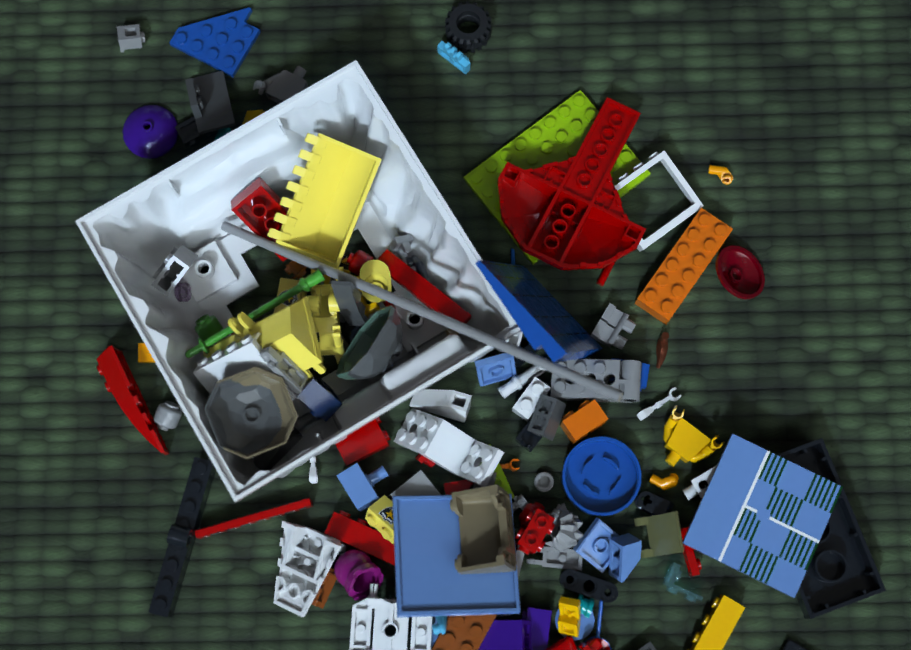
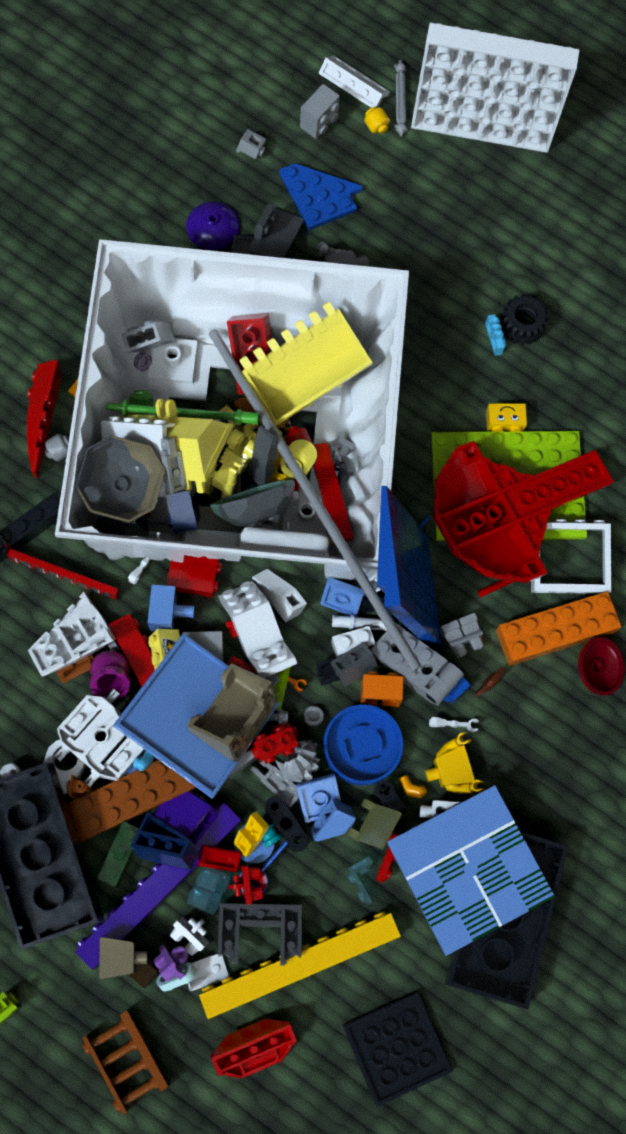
camera: 25 degrees right, 5 degrees down
none -> yellow brick [486,404,527,432]

